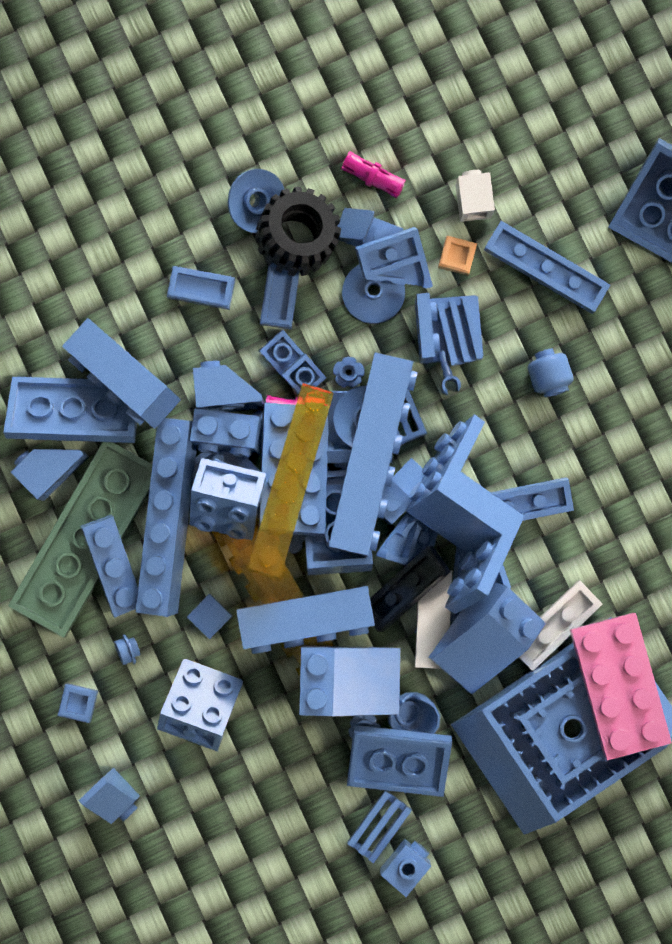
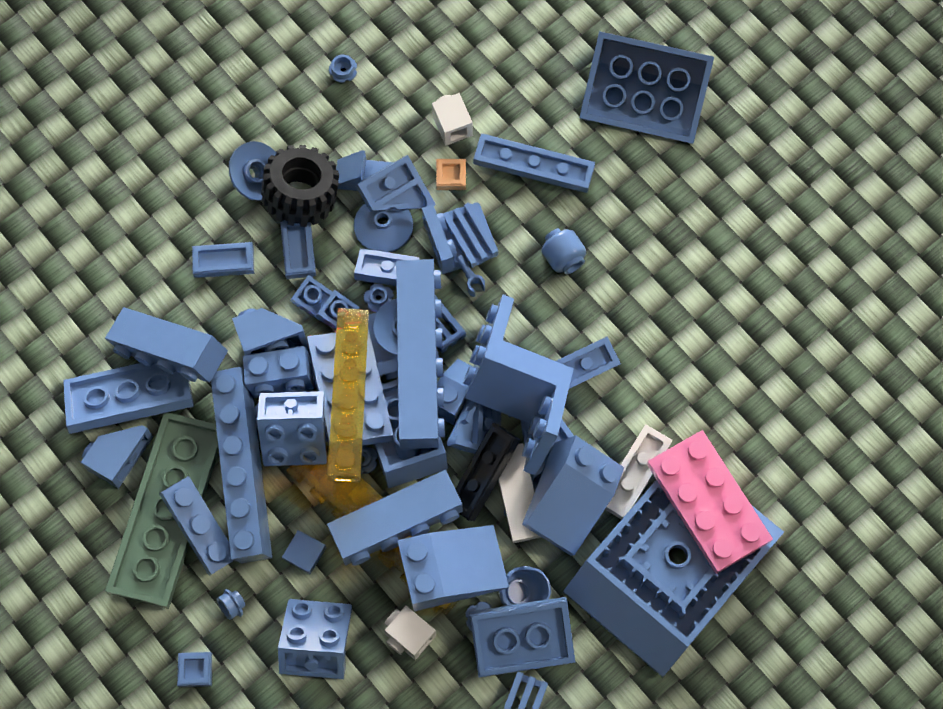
camera: 15 degrees left, 15 degrees down
dark pink pin [341,151,406,199] -> none
none -> medium blue plate [329,55,357,83]
none -> plate [354,248,419,286]
none -> white brick [385,606,436,660]

